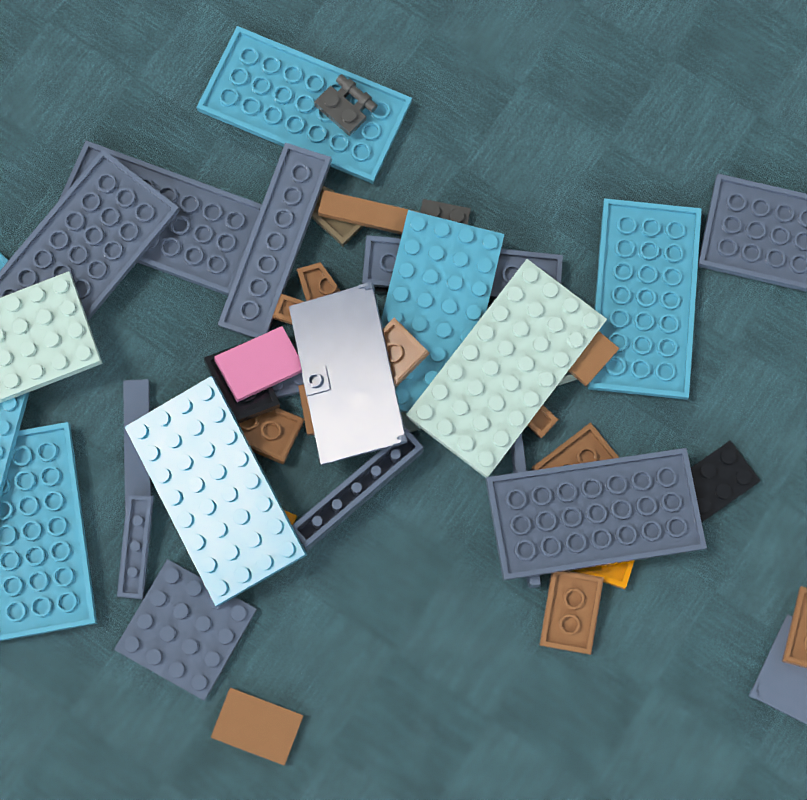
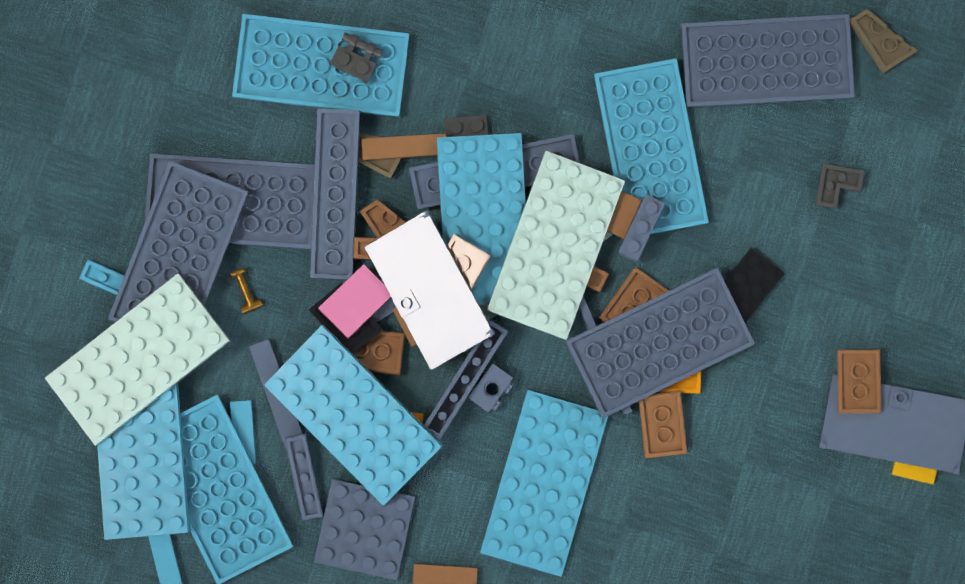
camera: 15 degrees left, 10 degrees up
none -> medium azure tile [230,400,256,464]
none -> pearl gold piece [231,268,263,314]
none -> sand blue brick [468,363,514,413]
none -> medium azure plate [480,390,608,577]
none -> sand blue brick [617,194,665,262]

